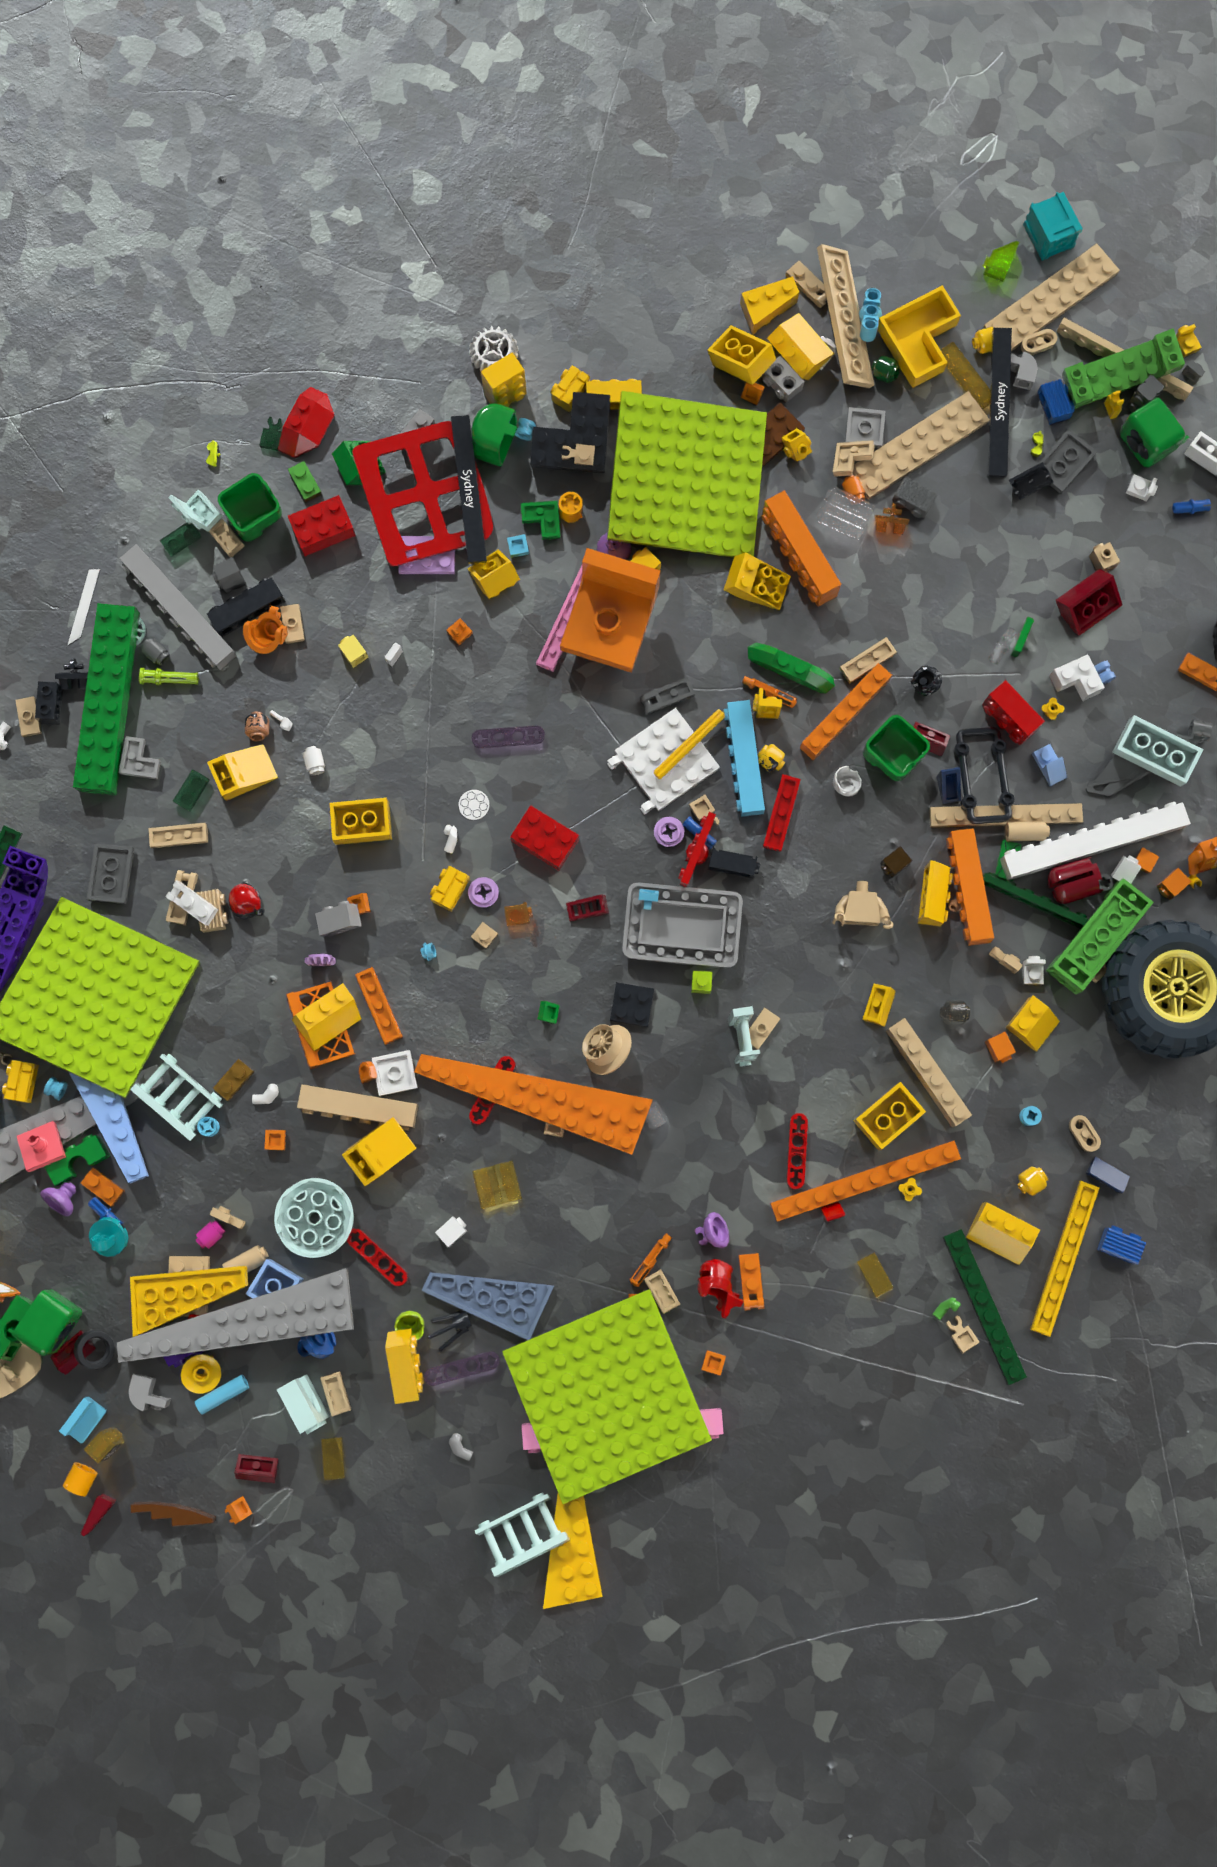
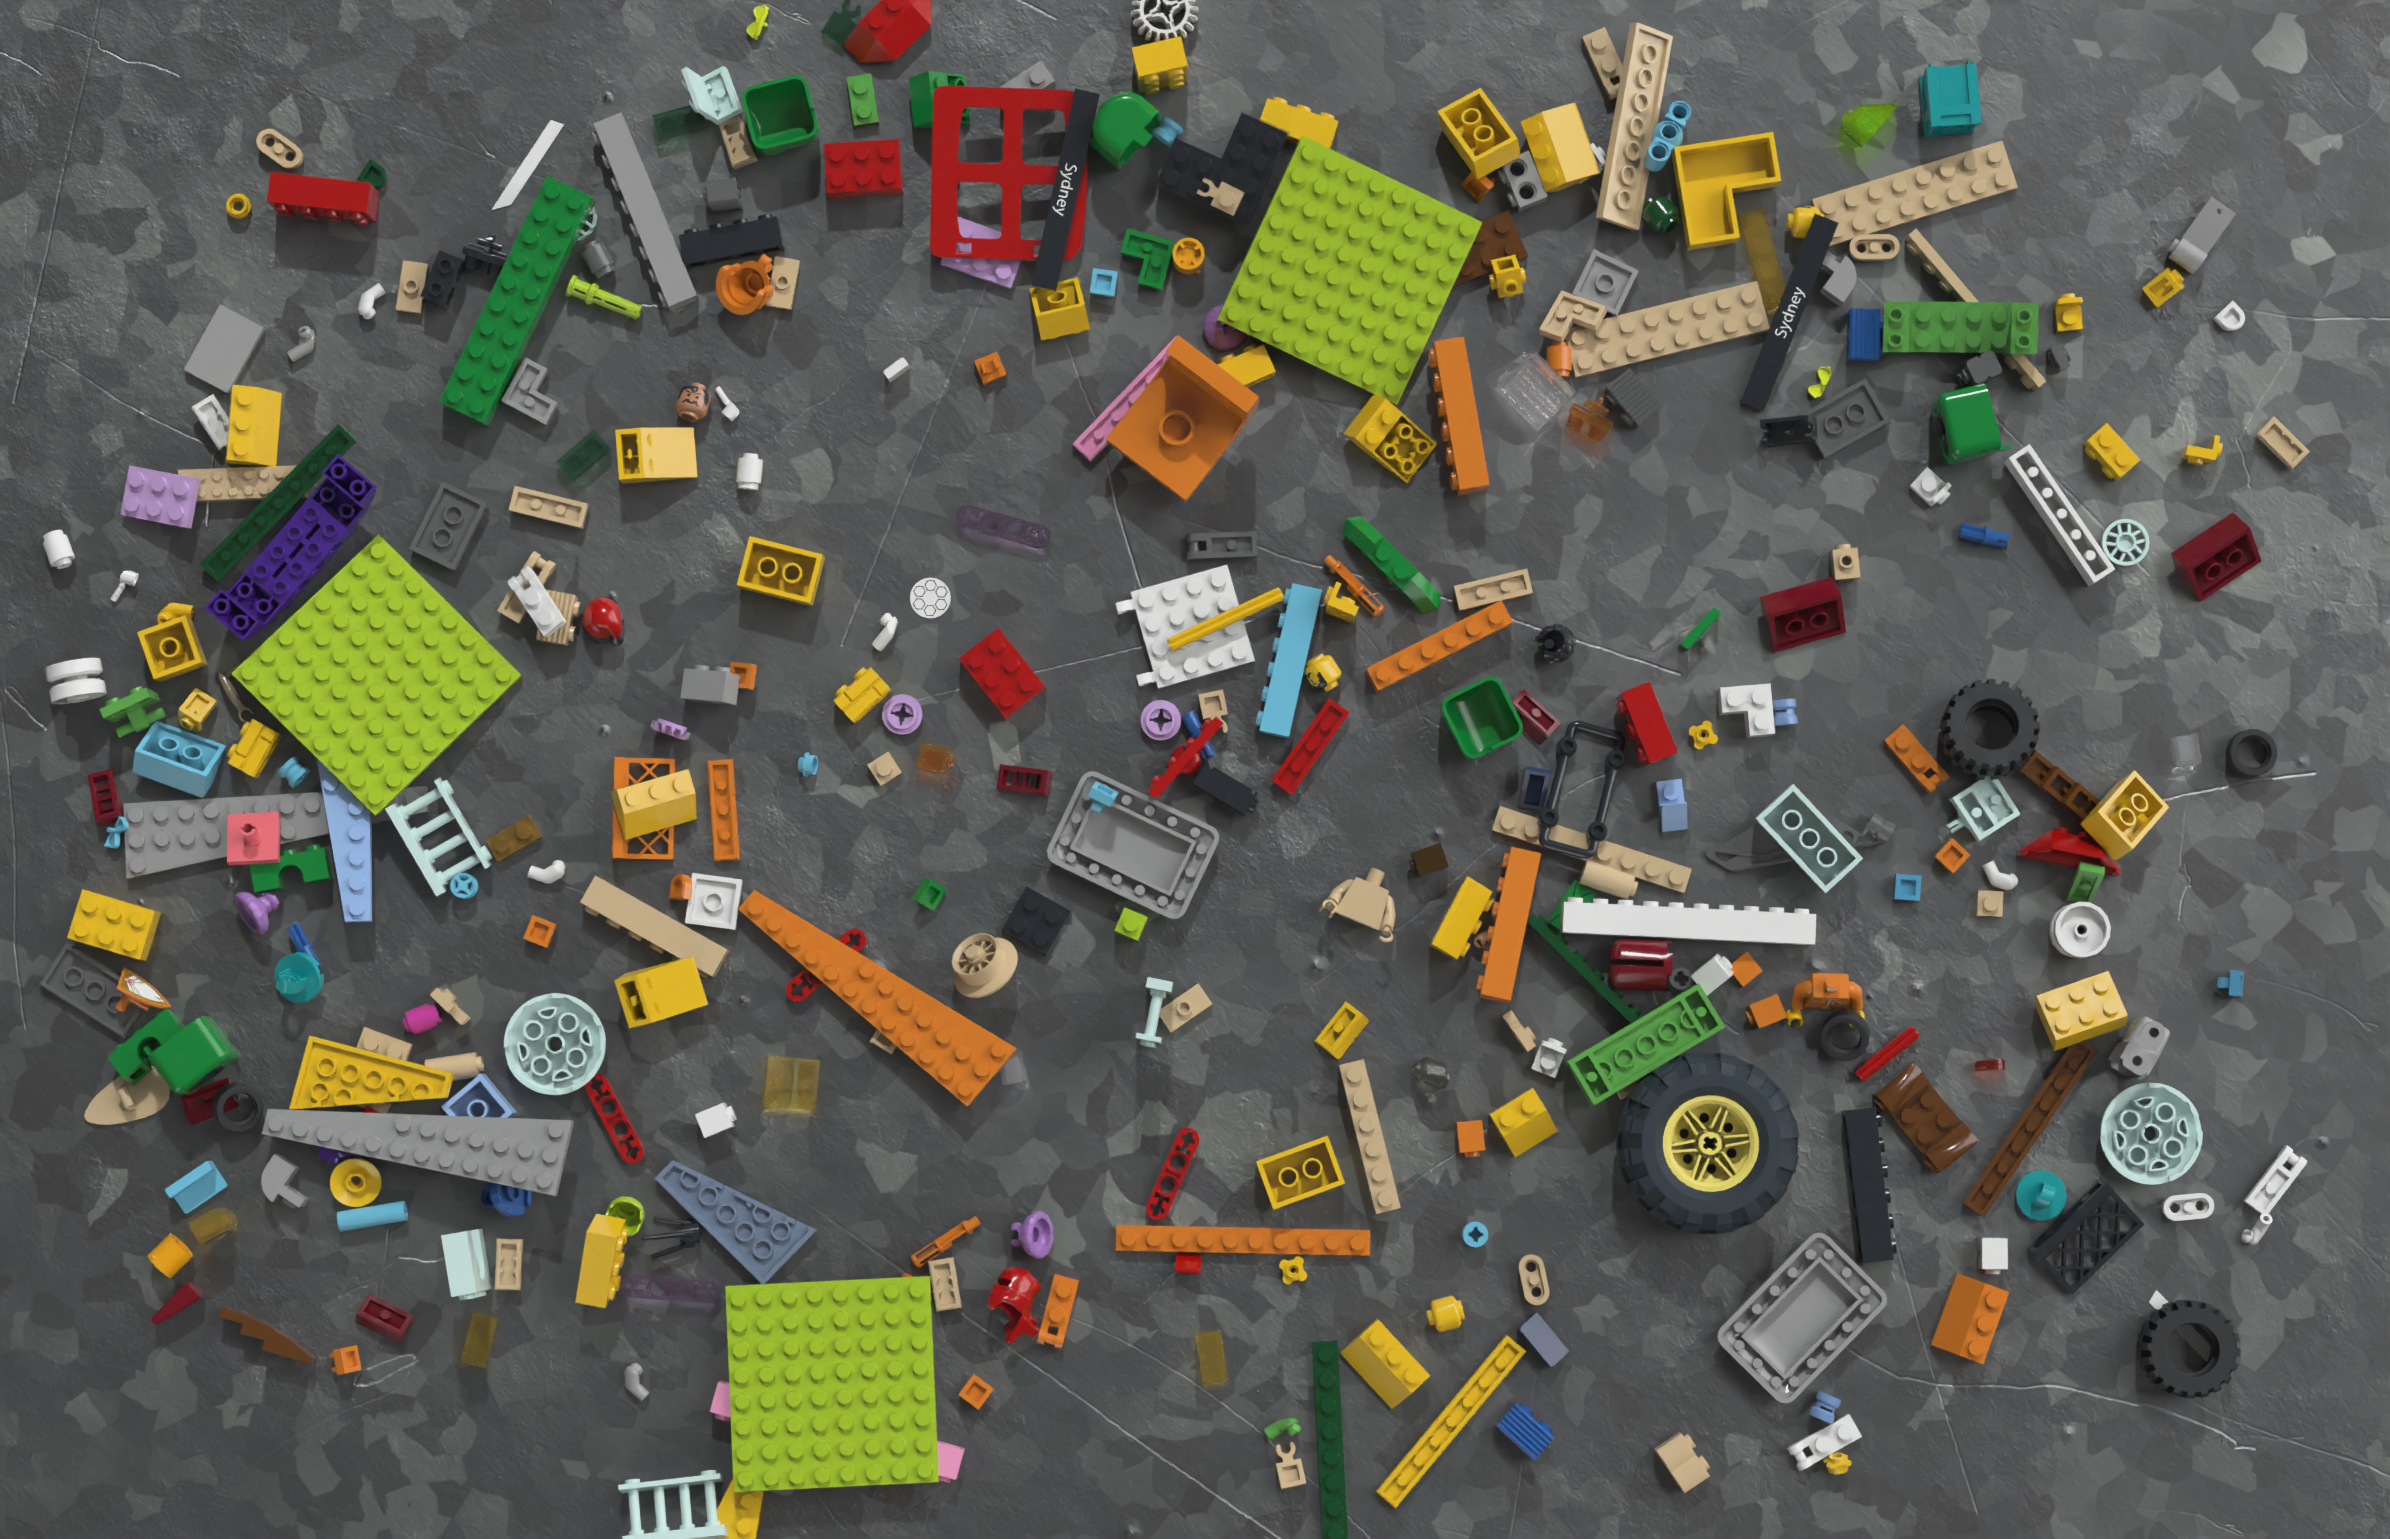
camera: 20 degrees right, 5 degrees up
orange plate [81,1167,125,1207] -> none
light yellow brick [338,635,368,668] -> none
yellow brick [550,365,590,412] -> none
yellow wedge [740,276,799,335] -> none
white hair [833,766,862,797] -> none
yellow plate [1104,390,1124,419] -> none

